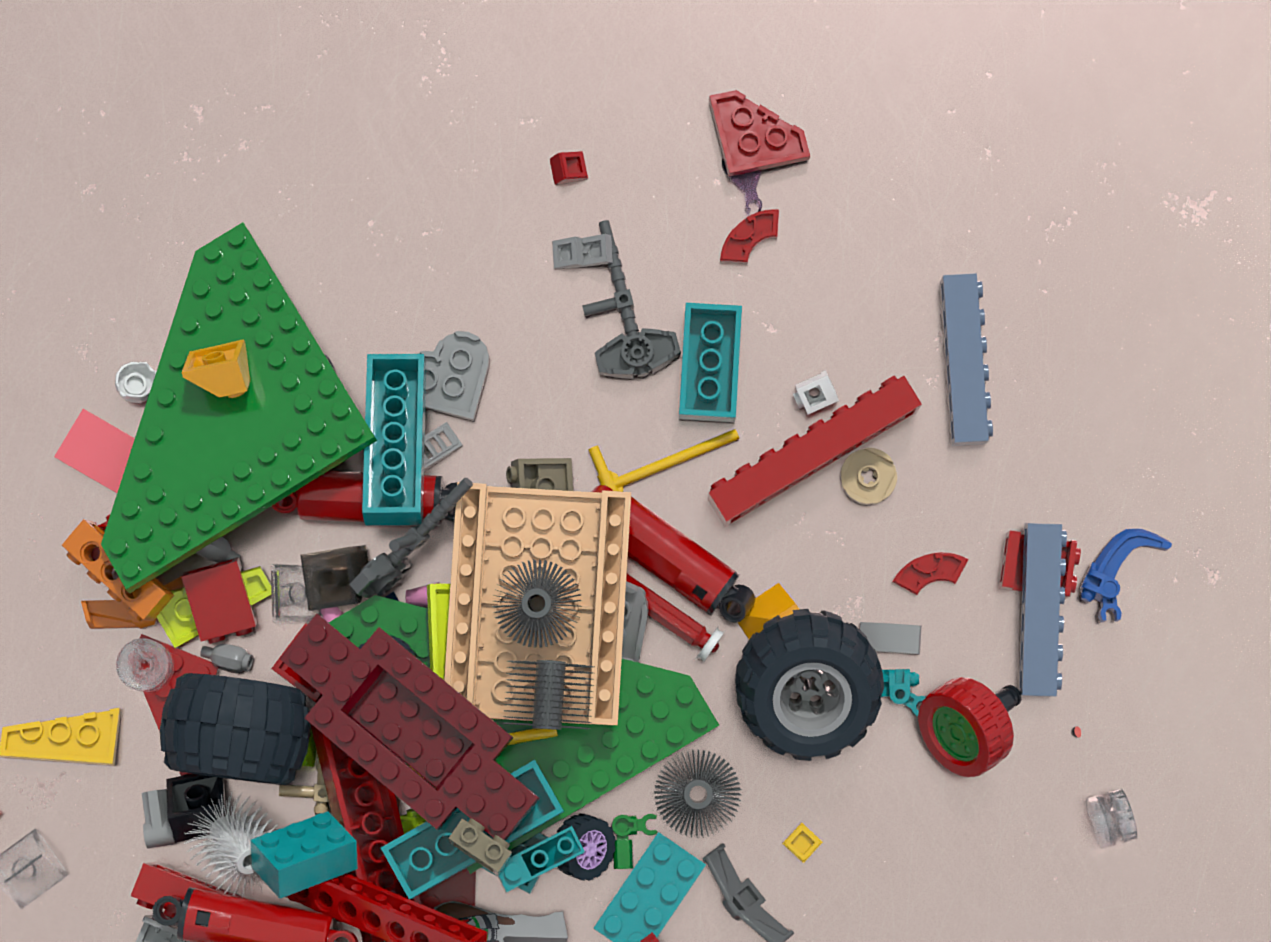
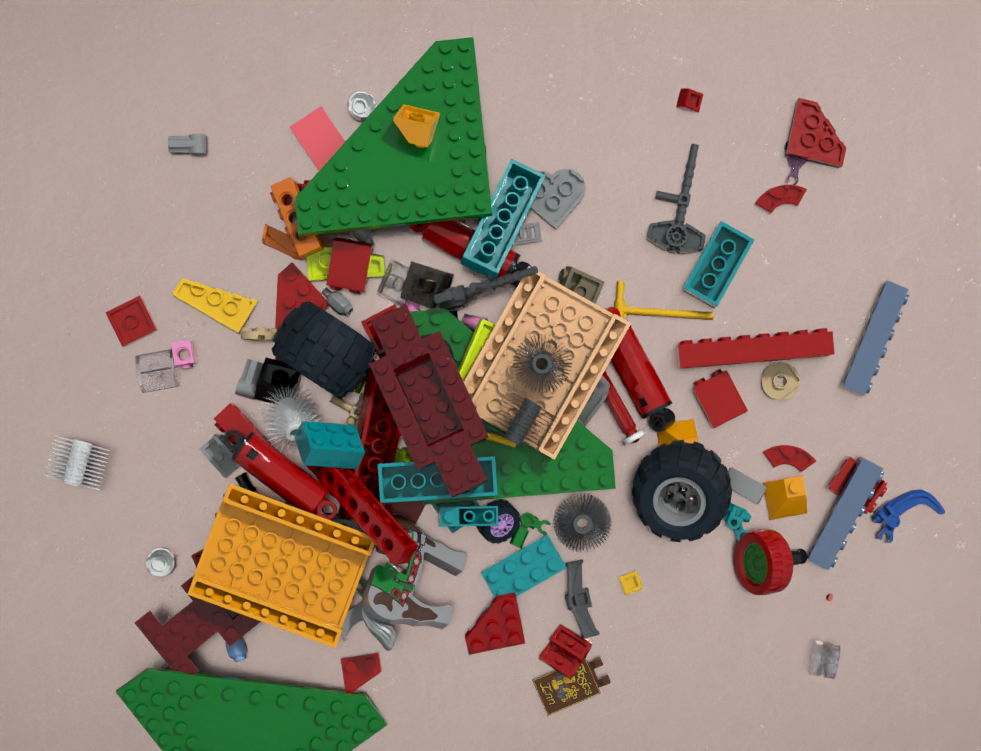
camera: 25 degrees right, 5 degrees up
clear wheel [116,638,174,692] -> none
dark tan plate [448,818,512,876] -> none
light grey slope [552,234,613,269] -> none
white brick [793,370,839,414] -> none
none -> bright pink brick [171,340,196,369]
none -> tan plate [241,327,277,341]
none -> red panel [691,369,748,429]
none -> light orange slope [762,476,807,520]

